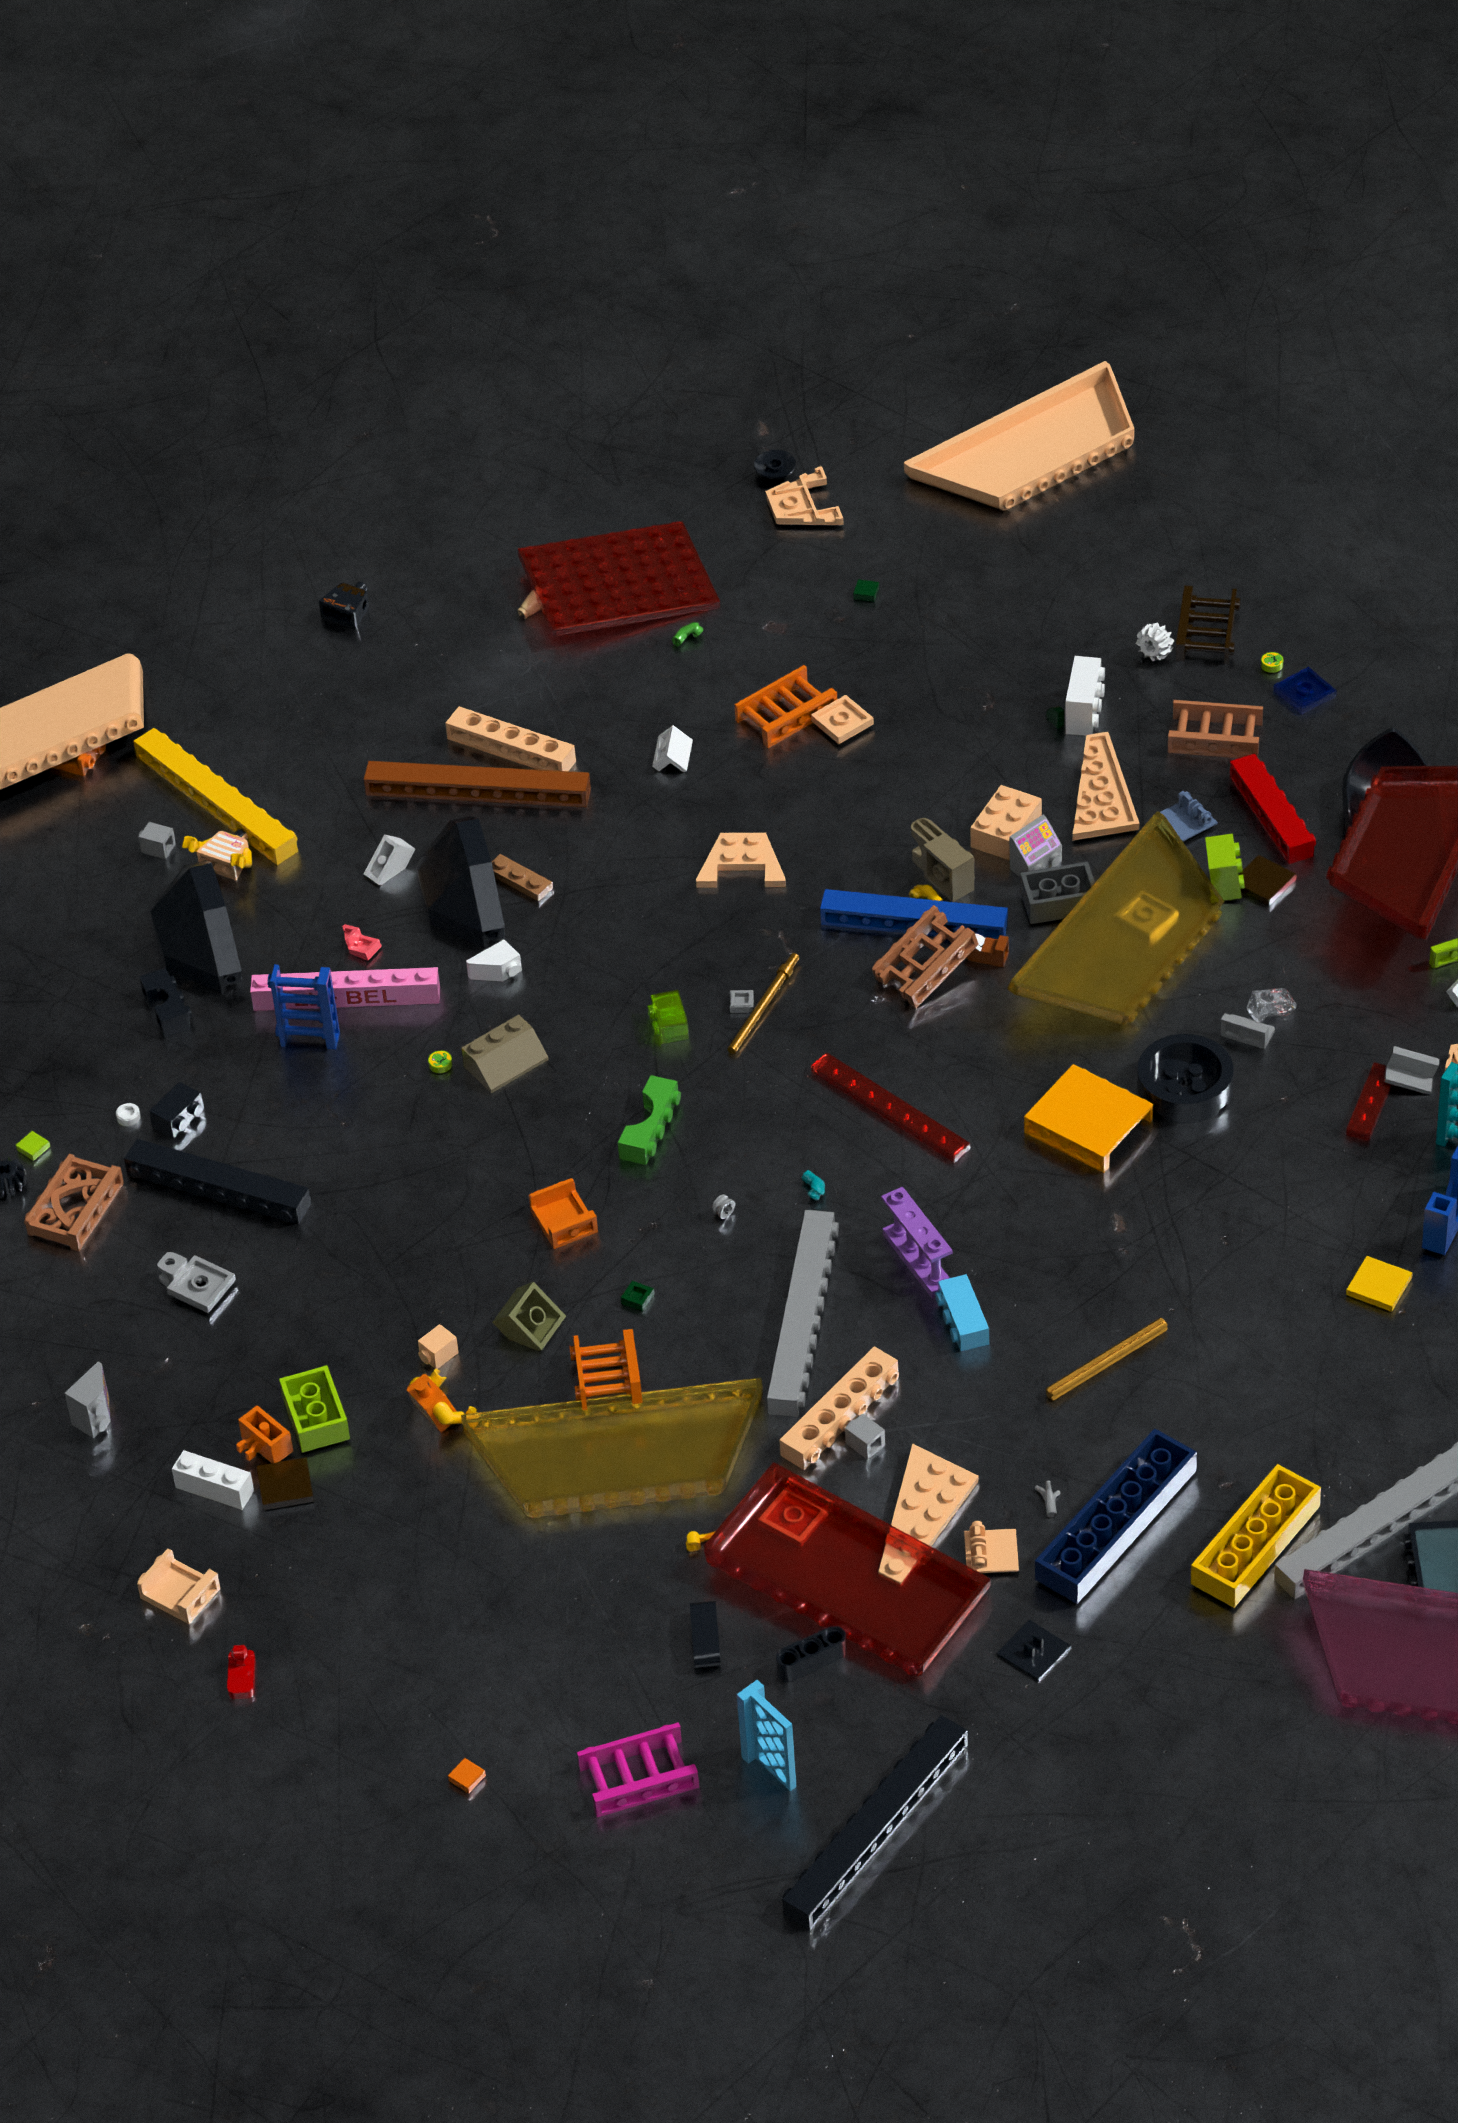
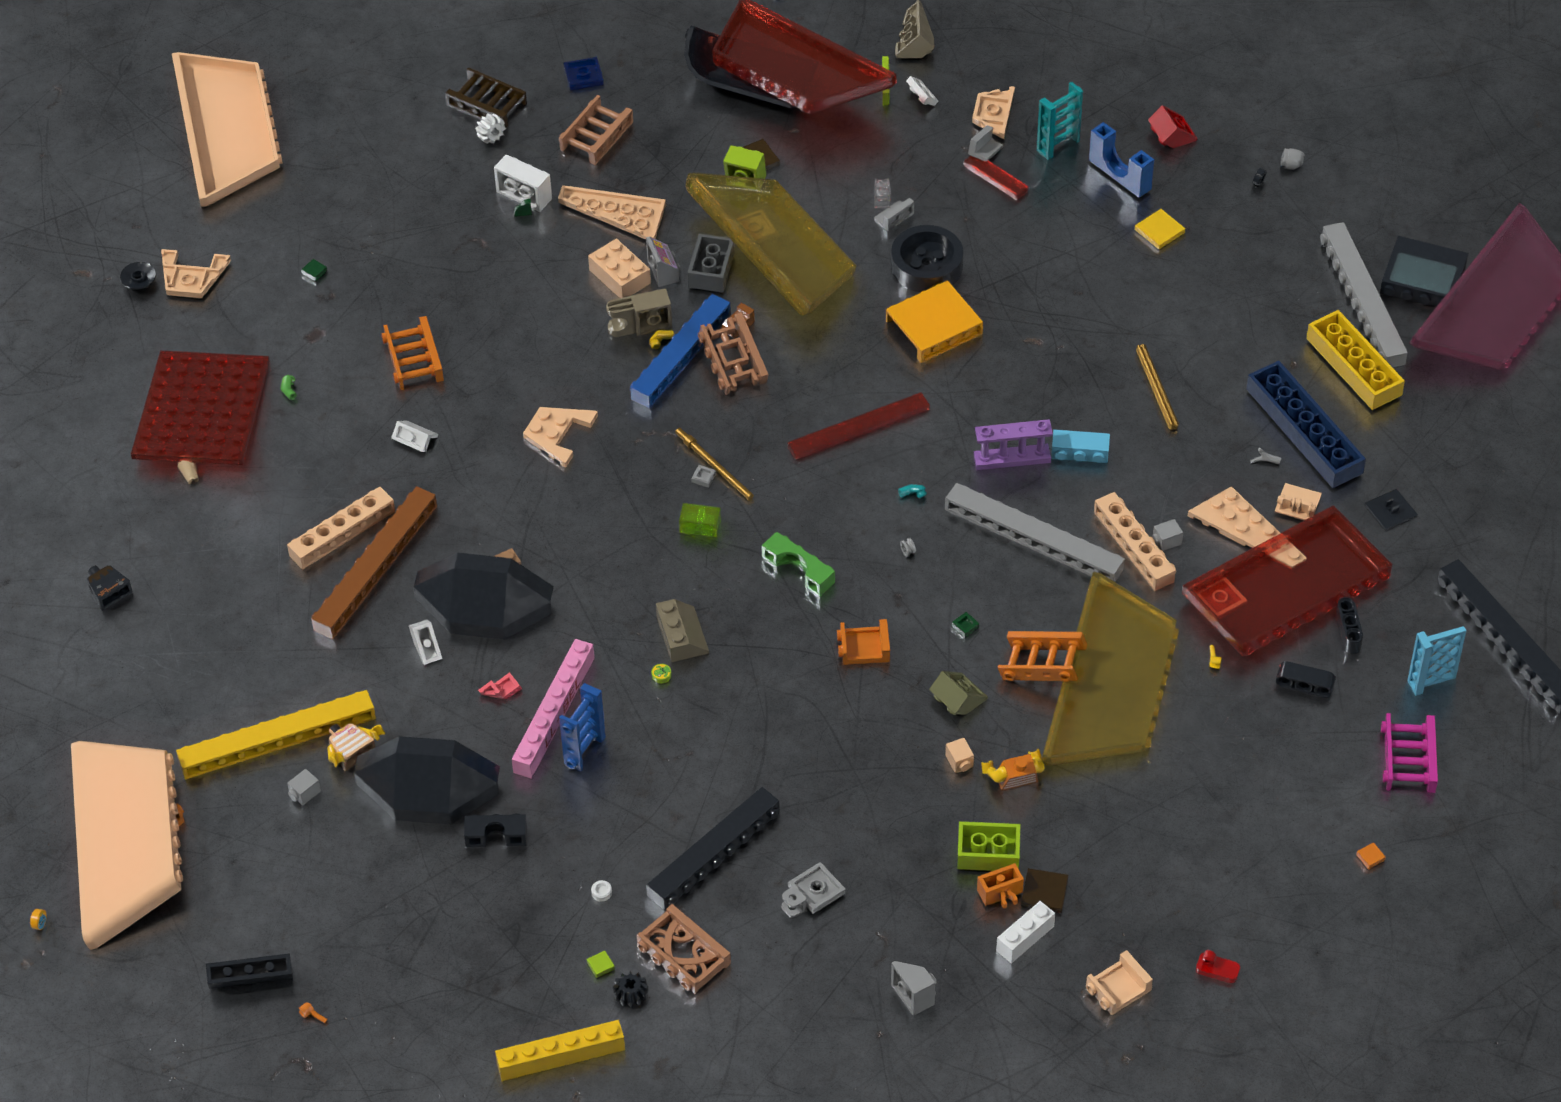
camera: 70 degrees left, 5 degrees up
black brick [149,1082,204,1138] -> none
white slope [466,940,522,982] -> none
light nougat plate [811,695,874,744] -> none
sand blue hinge [1154,791,1218,842] -> none
red brick [1230,753,1316,864] -> none
tile [1261,652,1283,673] -> none

